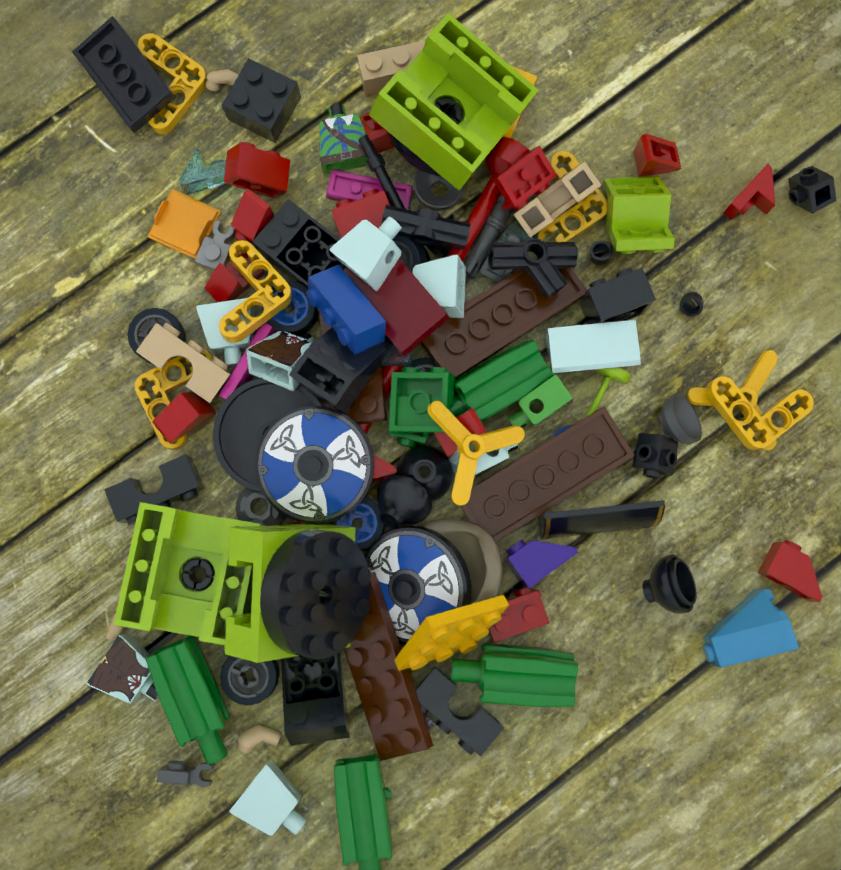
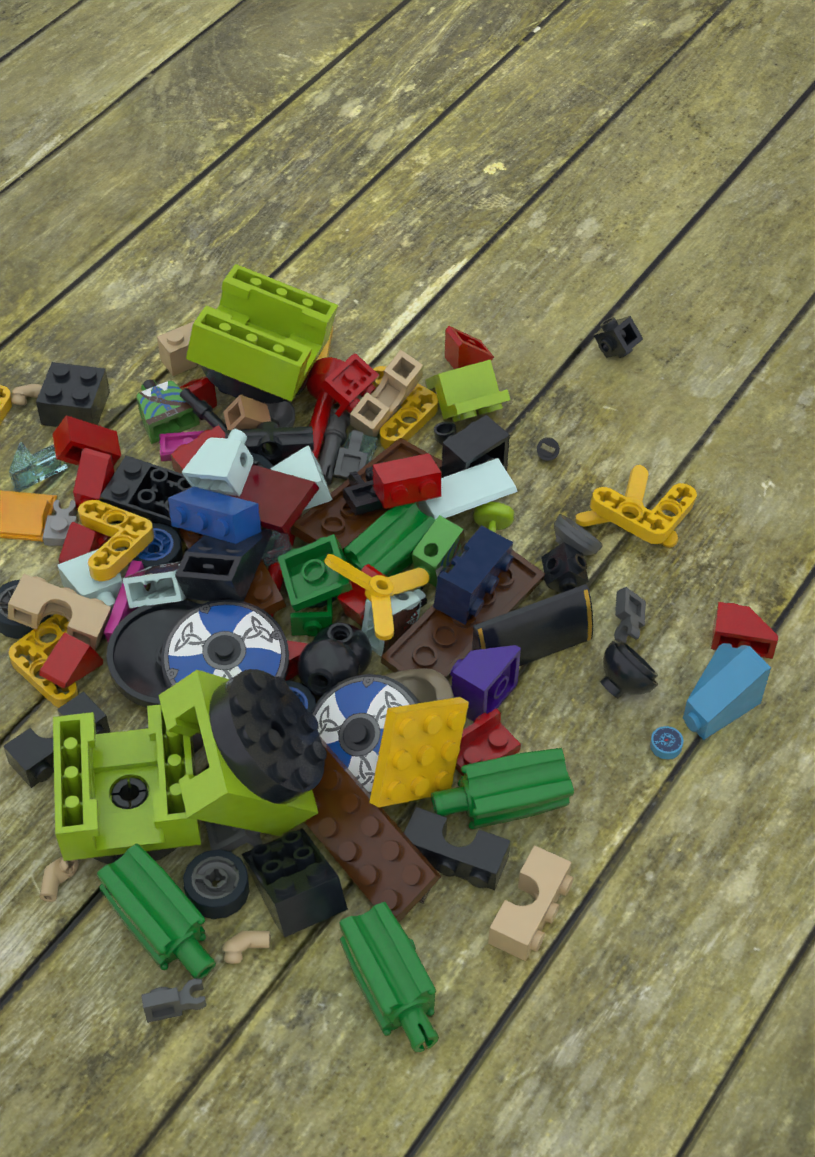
camera: 20 degrees left, 30 degrees down
torso [86,634,159,704] -> none
light aqua torso [229,759,307,836] -> none
black piece [488,238,578,298] -> none
red slope [723,164,775,220] -> none
none -> medium nougat brick [223,395,271,430]
none -> black hinge [343,467,384,516]
none -> red brick [373,453,441,509]
none -> dark blue wedge [433,525,514,624]
none -> tan arch [488,845,574,961]
none -> dark grey plate [614,587,646,643]
none -> tile [650,726,684,760]

